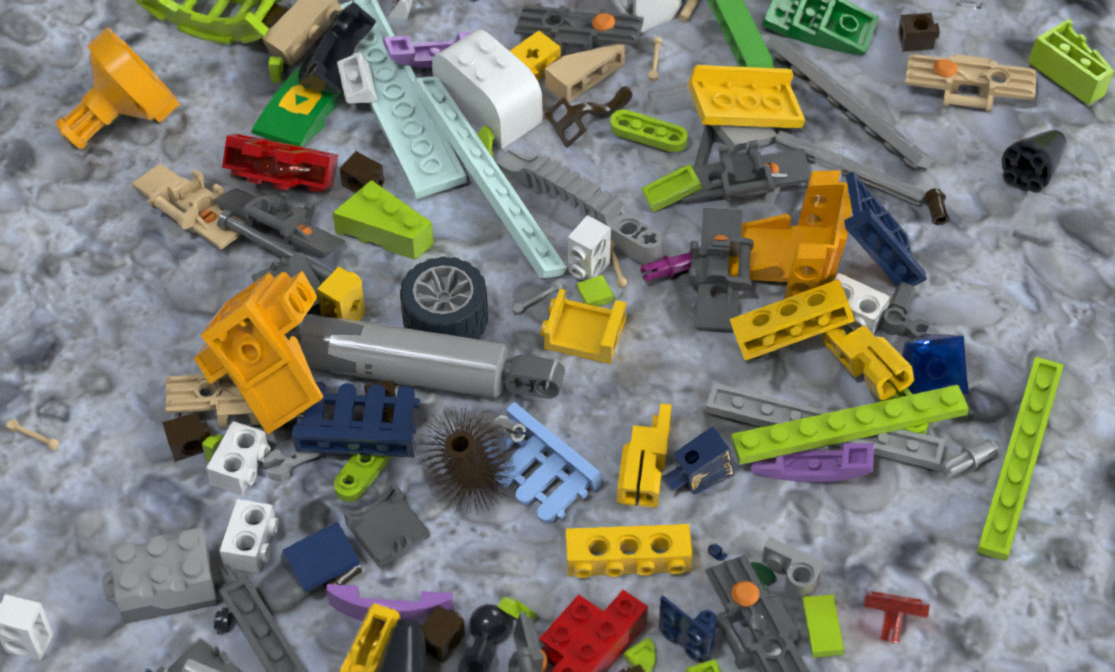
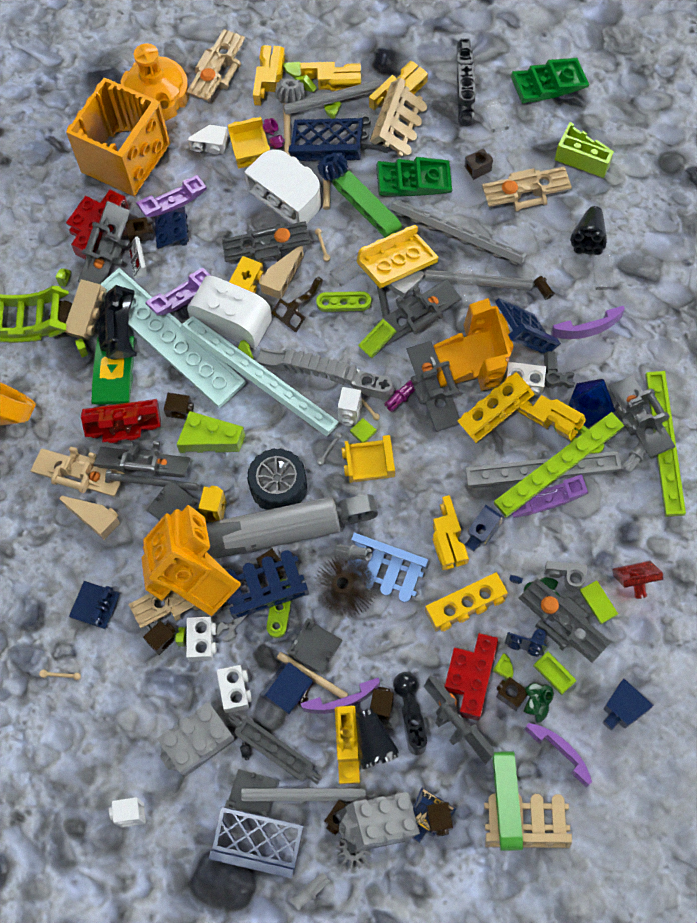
camera: 20 degrees left, 15 degrees up
white slope [337,52,378,103] -> none
lime tile [497,597,538,624] -> none
none -> tan slope [59,496,120,540]
none -> dark blue hinge [69,581,120,629]
none -> tan bar [277,652,349,698]
none -> medium lavender slope [551,306,625,339]
none -> dark grey piece [609,375,675,458]

